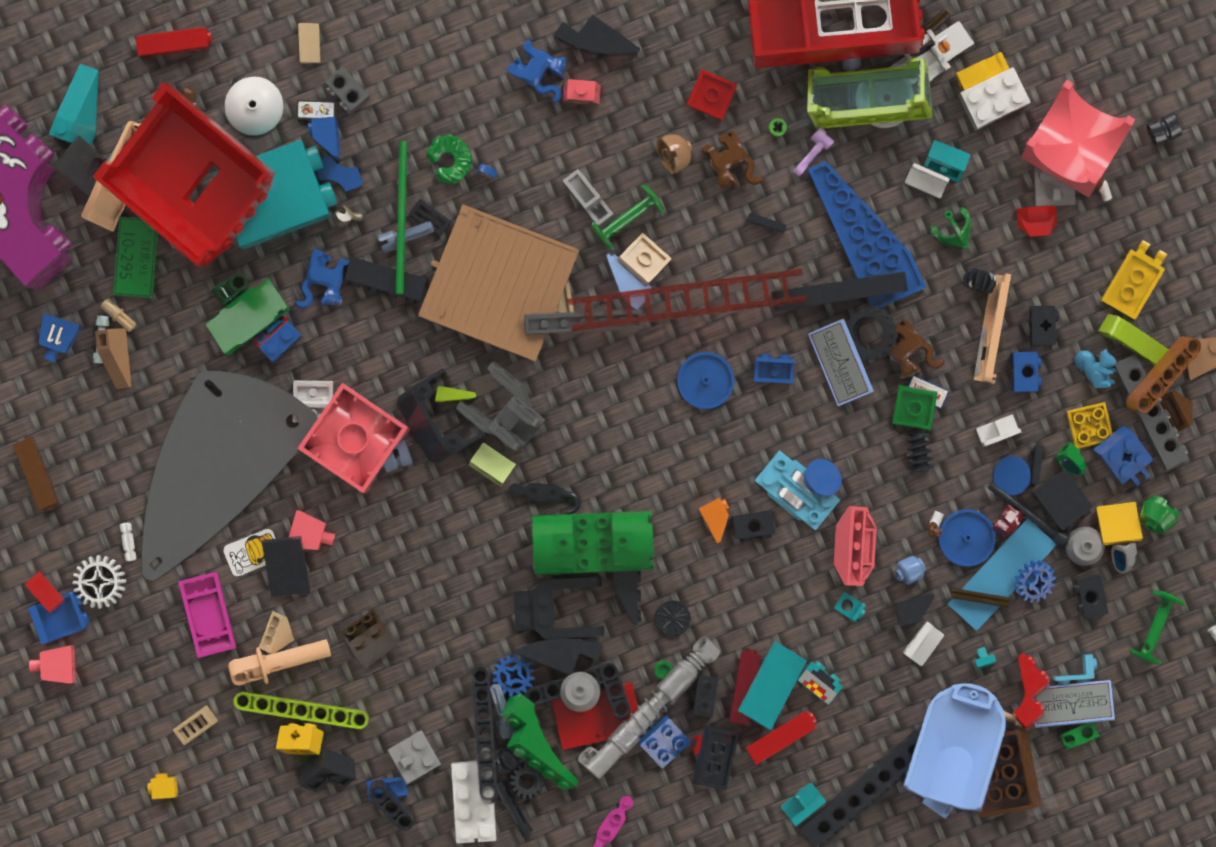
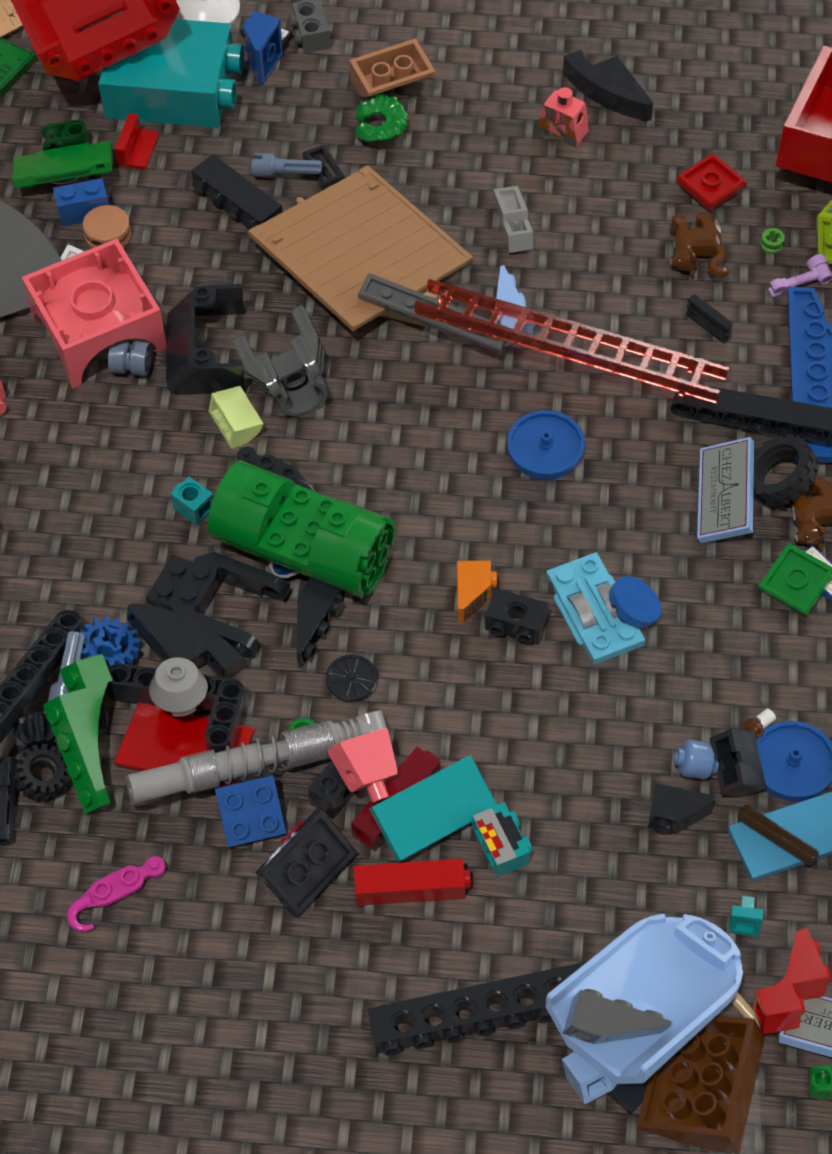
camera: 30 degrees right, 30 degrees down
blue animal [295,248,350,309] -> none
blue tile [316,156,364,192] -> none
dark tan piece [332,205,362,227] -> none
green piece [396,141,407,295] -> none
lime slope [435,386,477,402] -> none
blue tile [477,164,497,180] -> none
blue animal [507,39,567,103] -> none
green hose [591,185,664,251] -> none
tan tile [617,233,672,286] -> none
medium nougat cylinder [656,134,692,174] -> none
blue bracket [754,354,795,384] -> none
teal panel [781,783,826,826] -> none
coral wedge [834,506,877,586] -> none
teal bracket [834,592,866,621] -> none
white panel [902,621,944,666] -> none
black piece [905,432,934,474] -> none
none -> nougat head [82,205,131,249]
none -> red panel [115,113,159,170]
none -> teal brick [171,477,214,526]
none -> coral torso [327,727,397,803]
none -> nougat slope [350,38,435,97]
none -> dark grey slope [563,989,672,1044]
none -> black brick [709,728,767,797]

